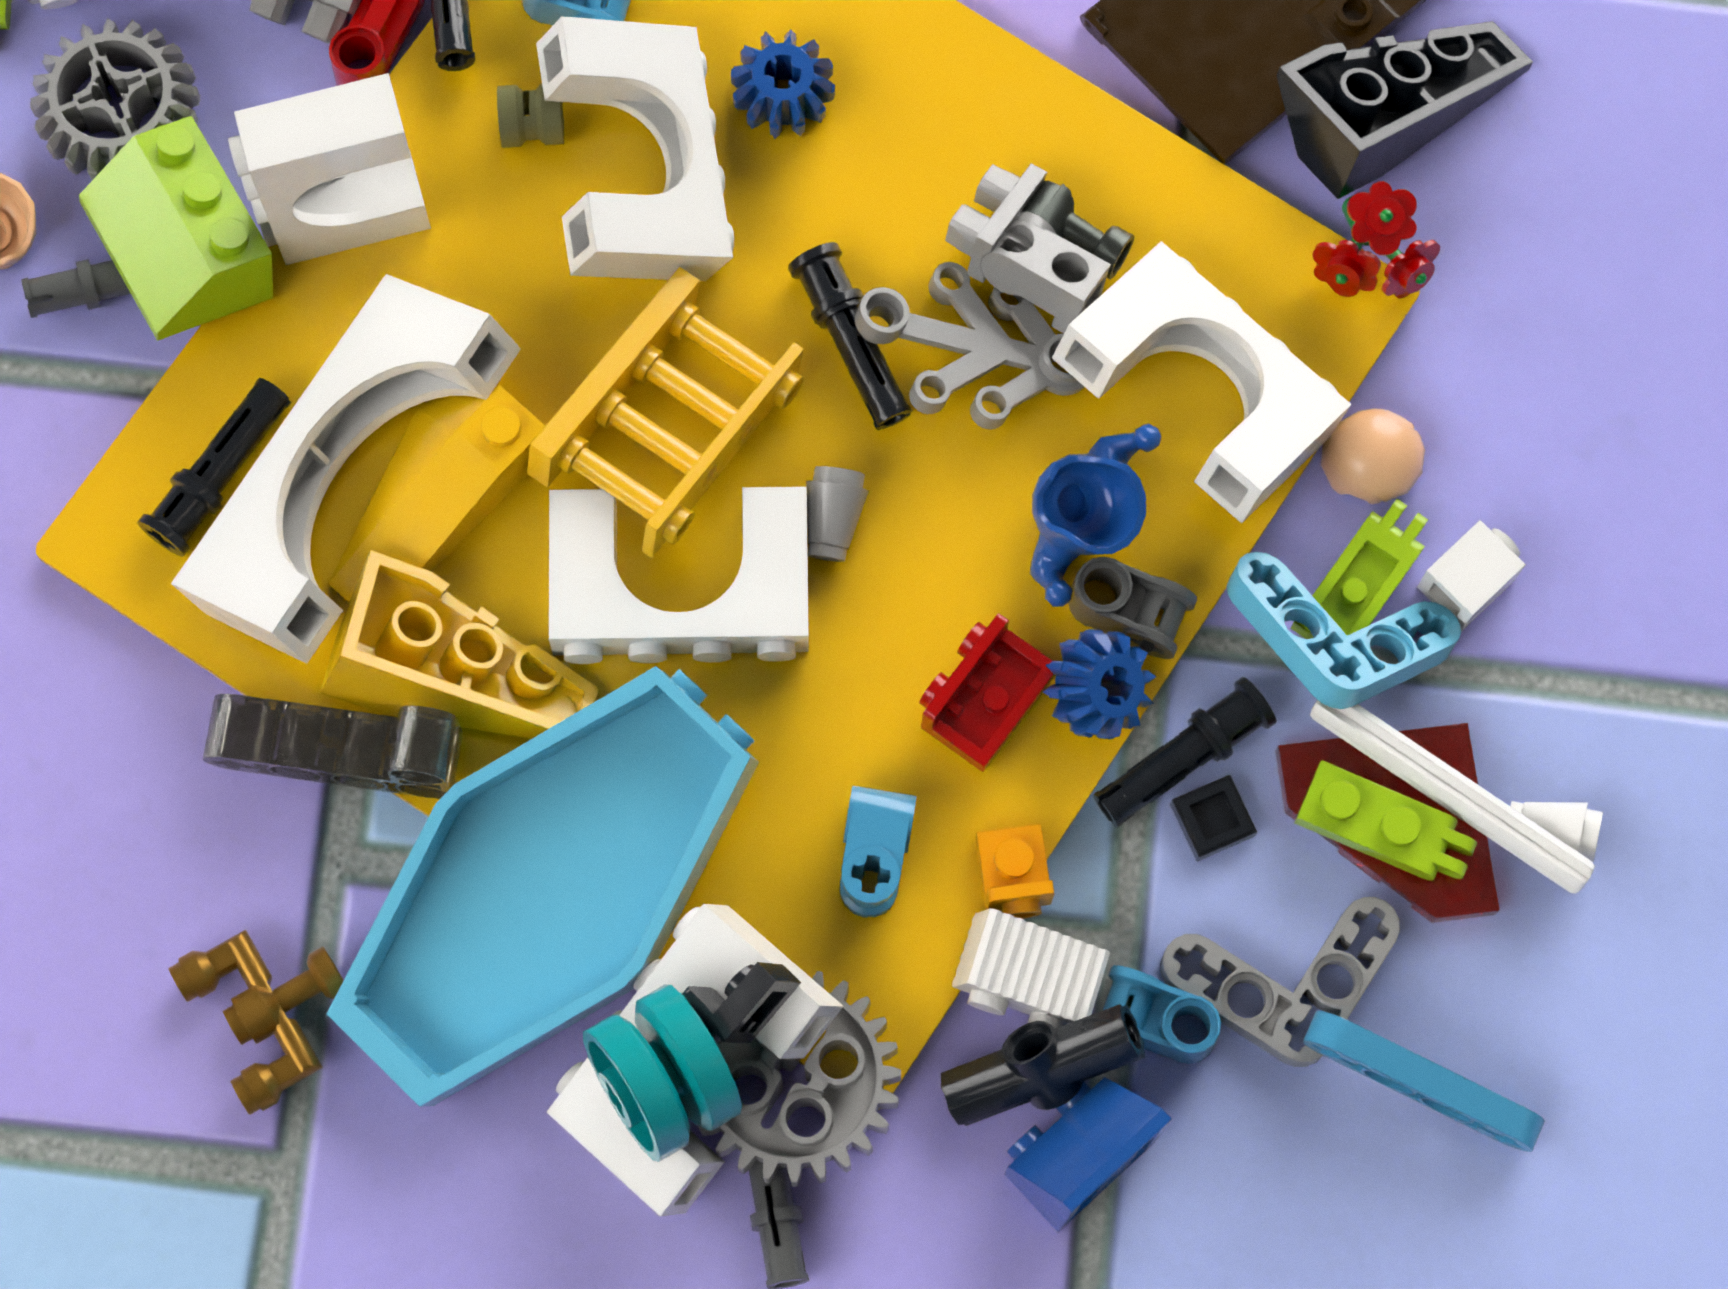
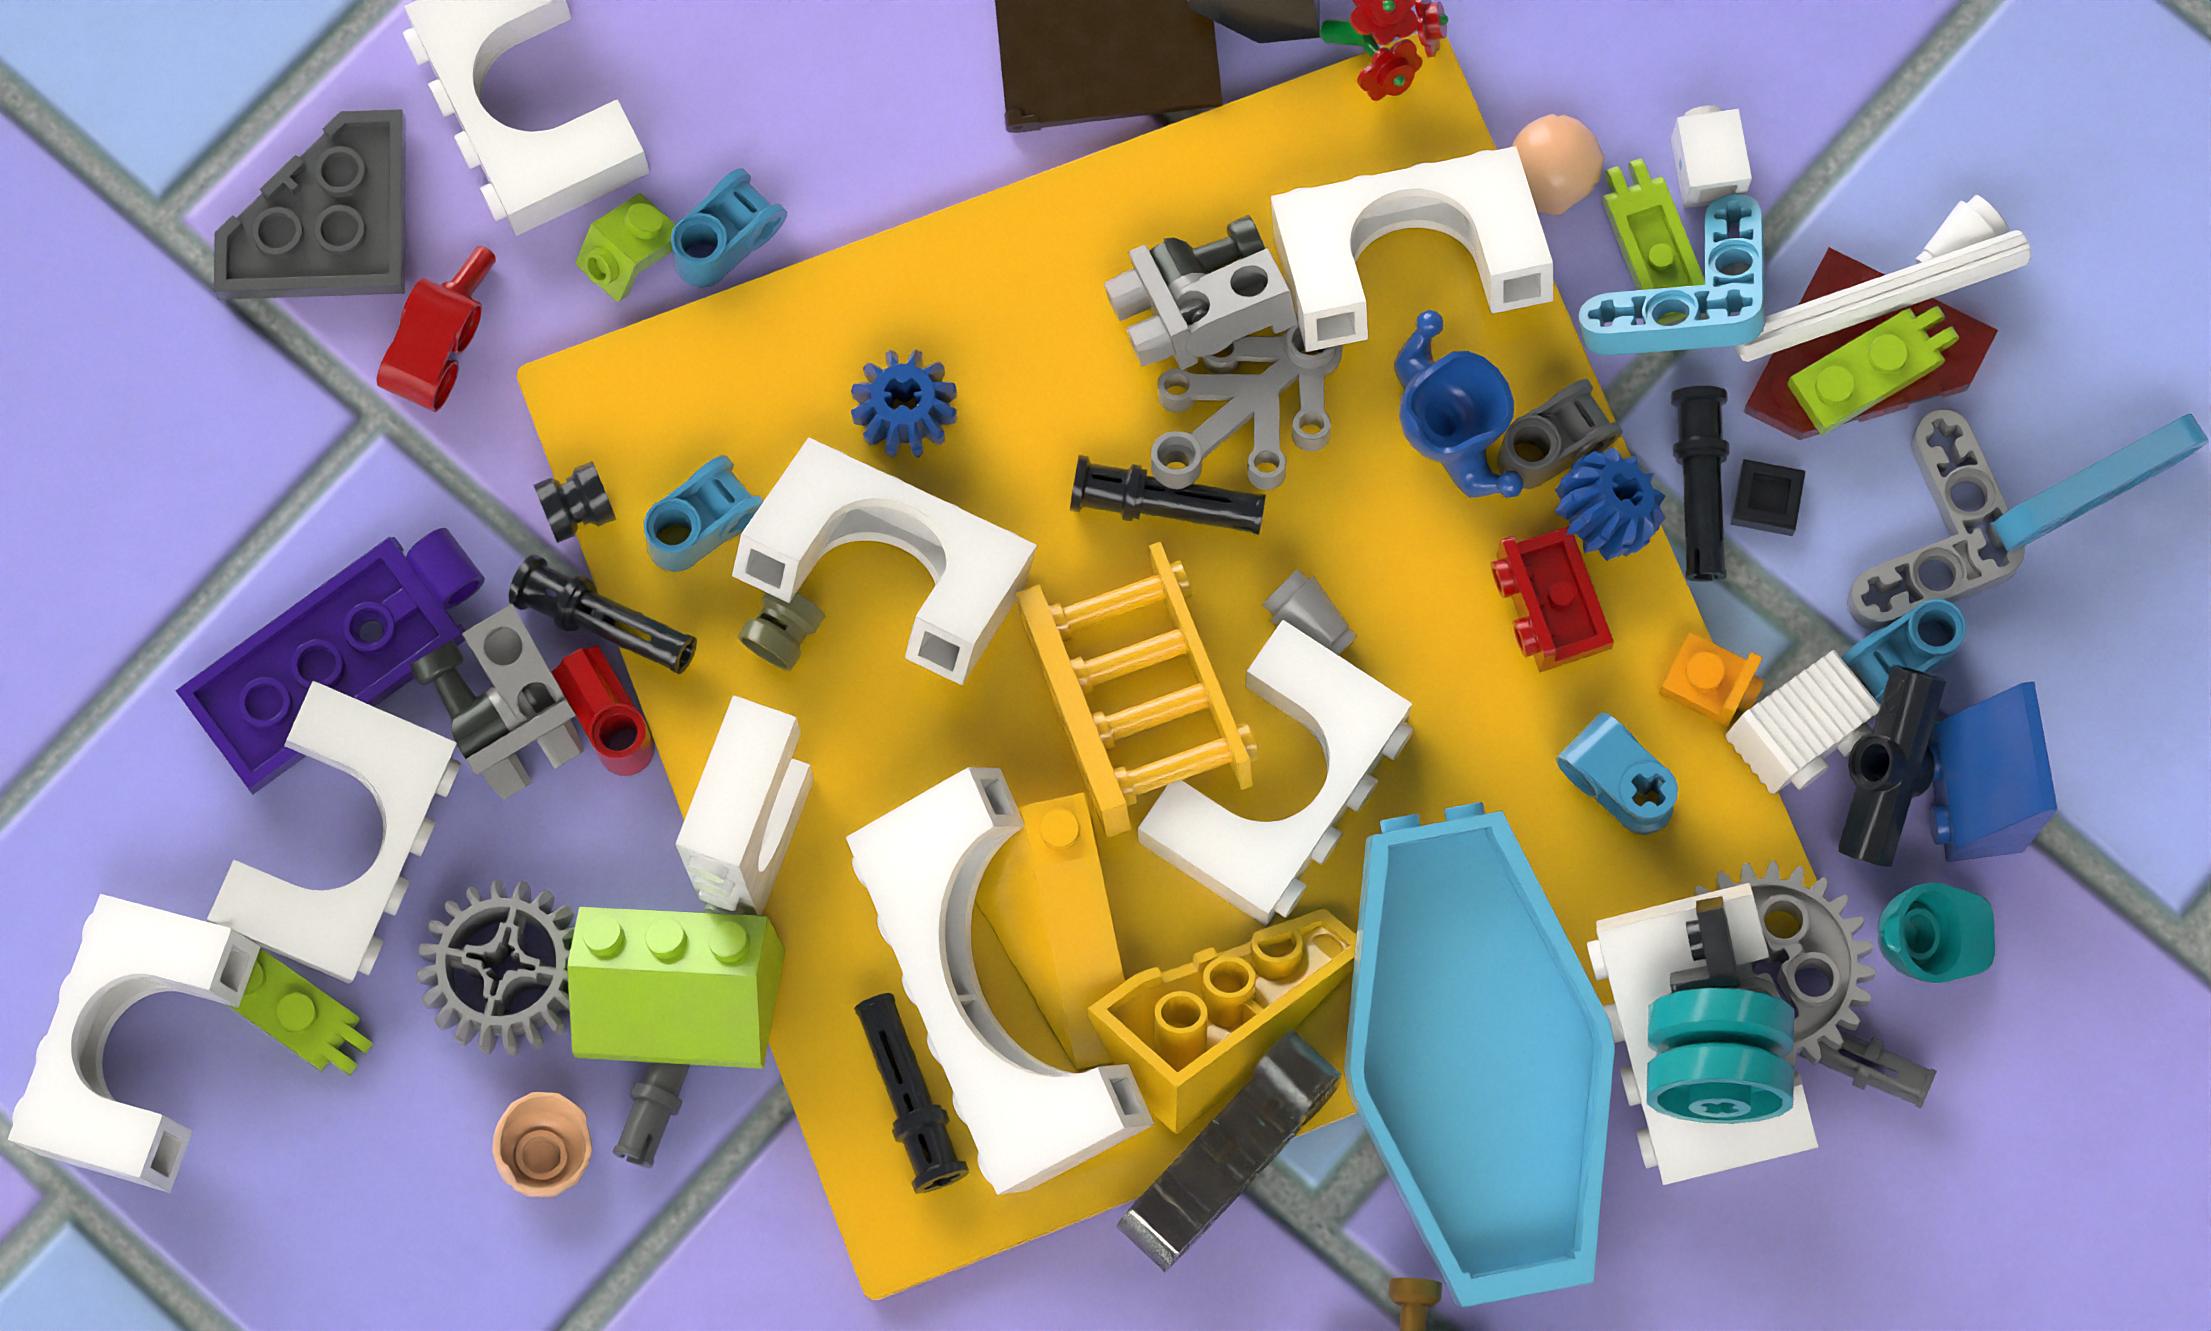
camera: 50 degrees left, 0 degrees up
none -> teal piece [1877,882,1995,983]

